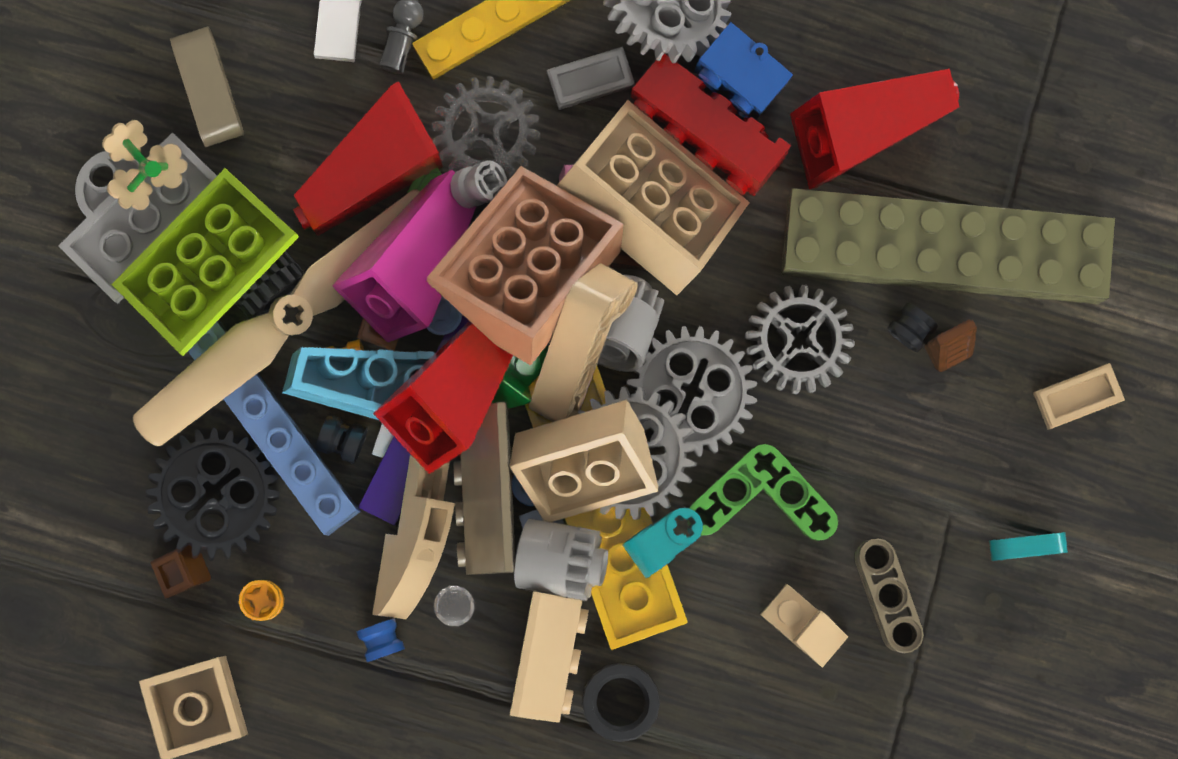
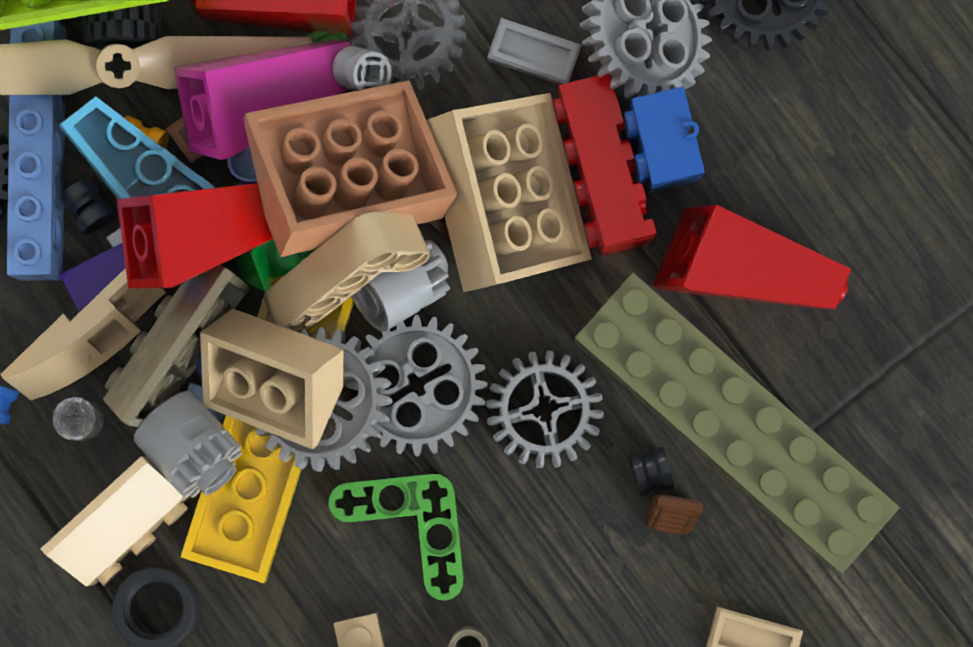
camera: 45 degrees right, 0 degrees up
teal piece [622,508,703,578] -> none

